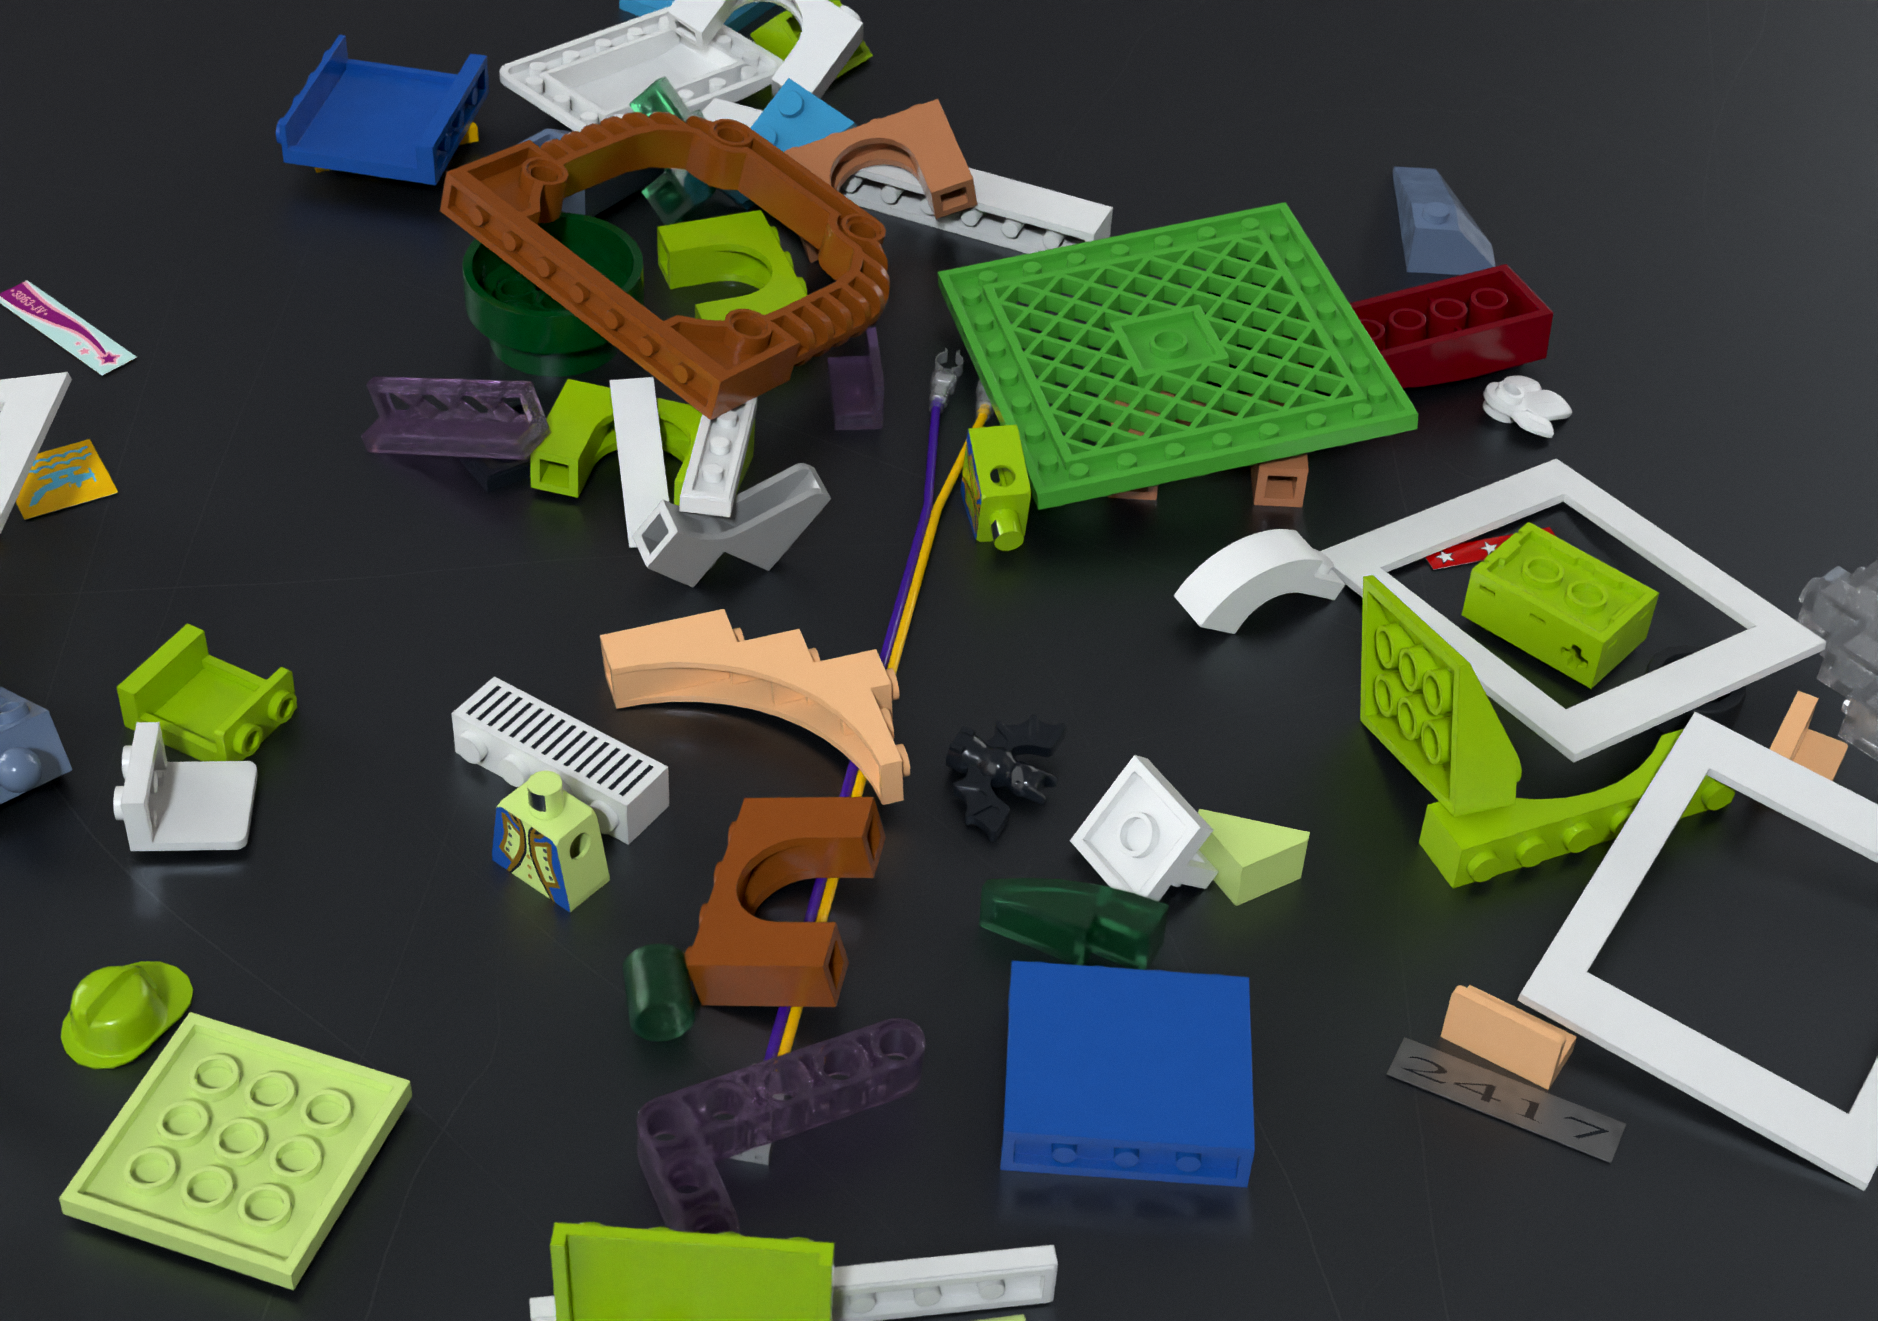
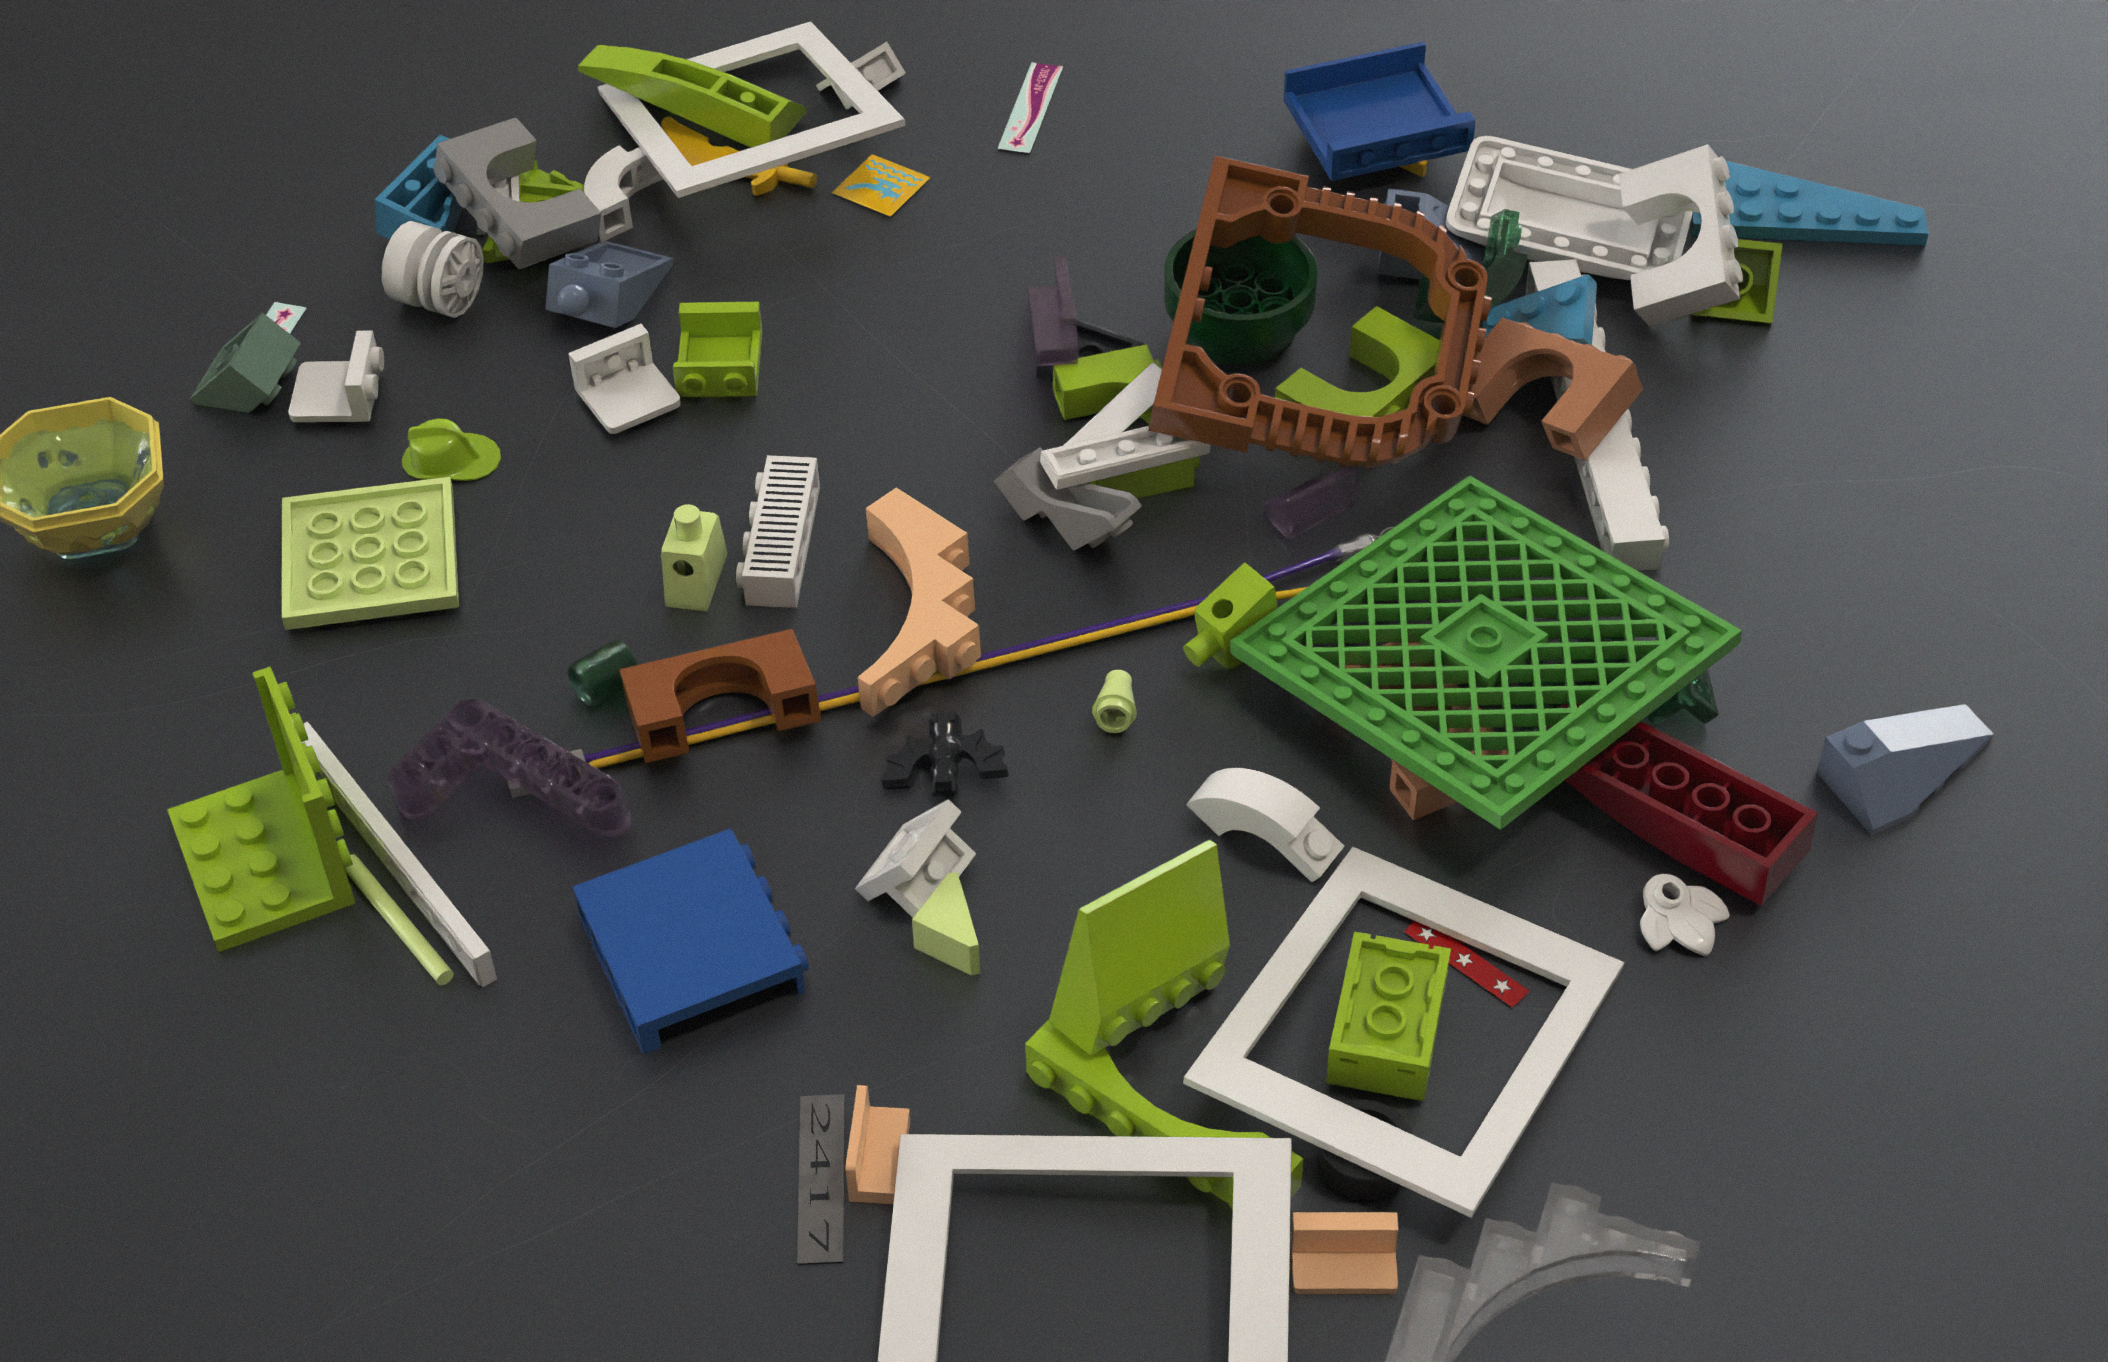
camera: 65 degrees right, 5 degrees up
clear green slope [979,878,1169,970] -> none
none -> yellowish green cone [1092,670,1137,733]

